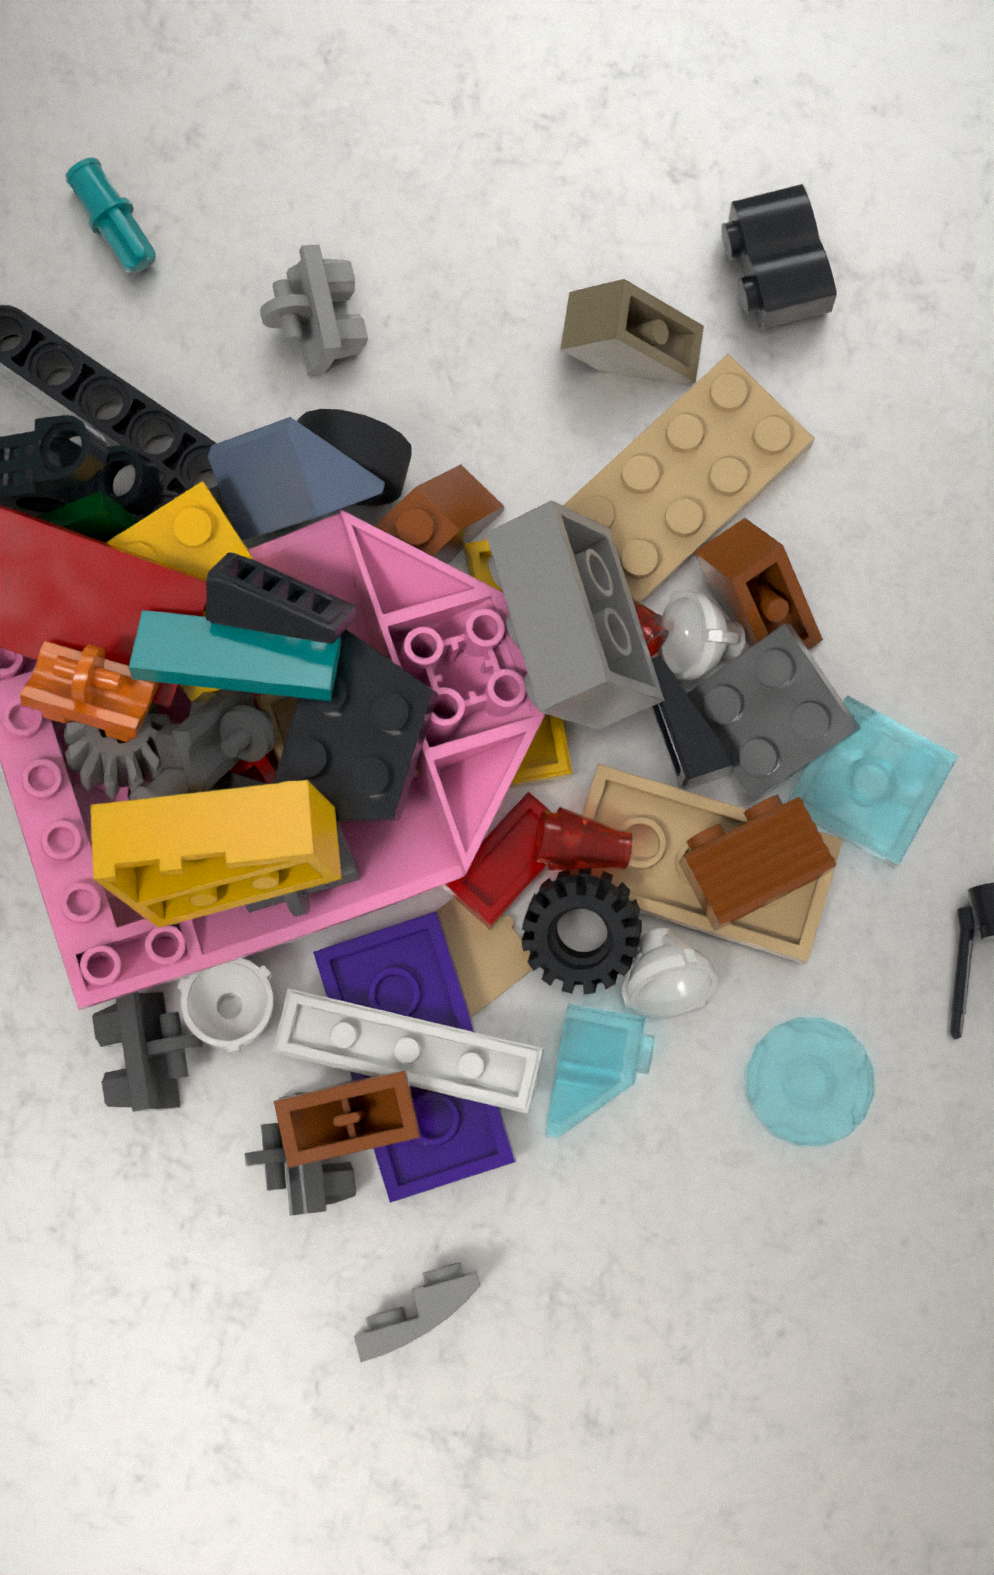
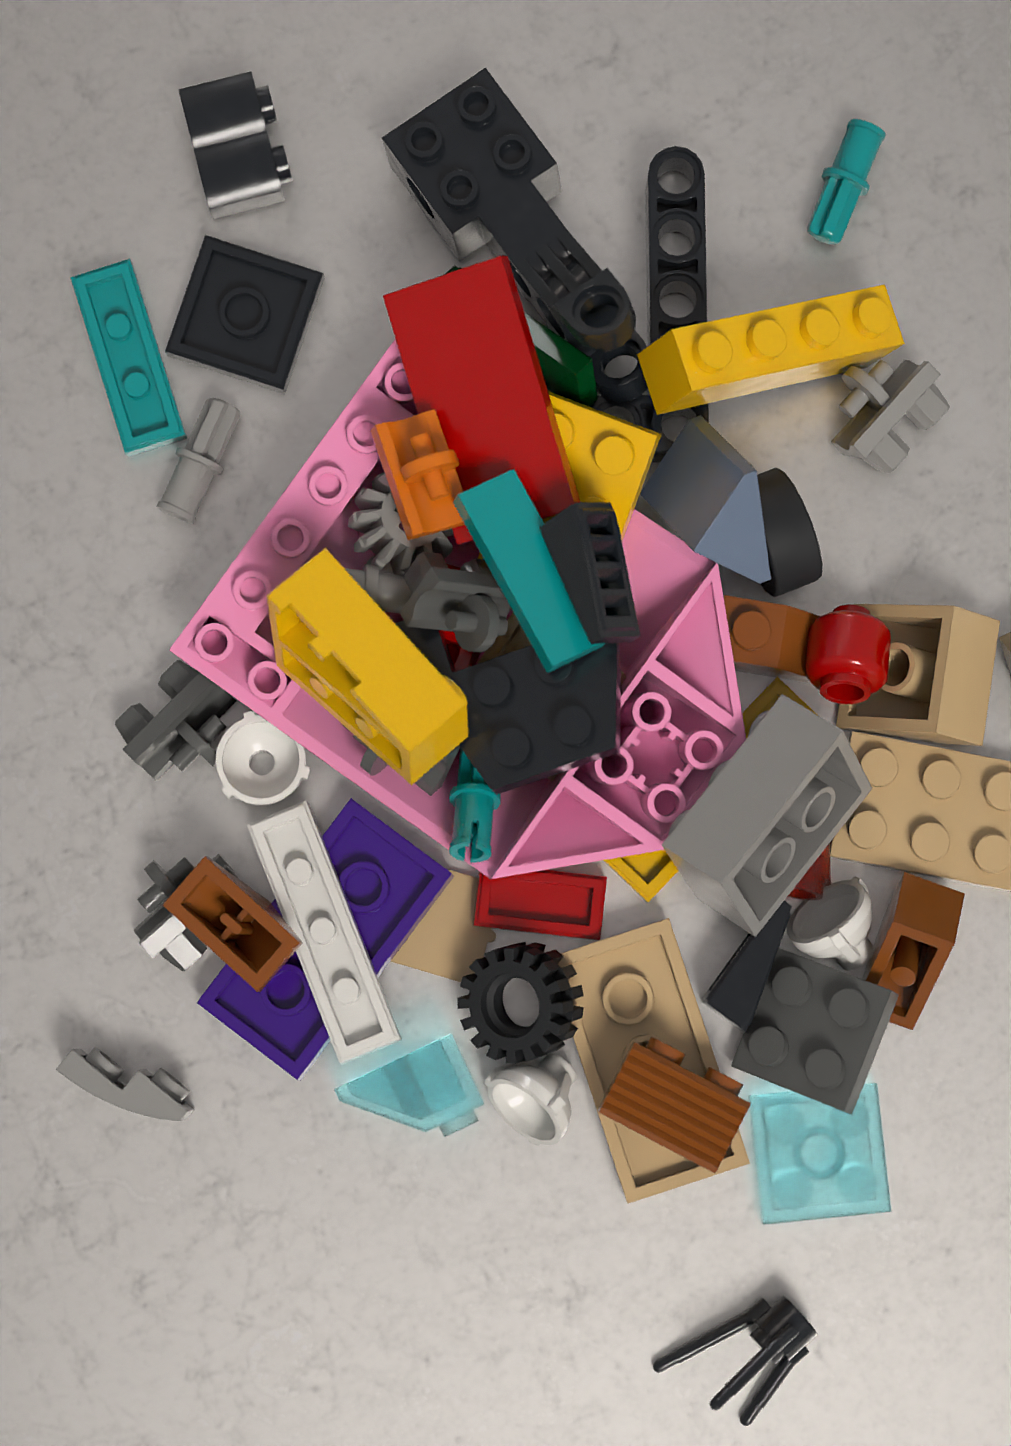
camera: 60 degrees right, 5 degrees up
clear red cone [533,807,633,871] -> none
clear light blue tile [744,1017,875,1147] -> none
none -> teal axle [449,748,501,863]
none -> yellow brick [637,284,905,415]
none -> red head [806,604,891,704]
none -> tan slope [836,604,1000,746]

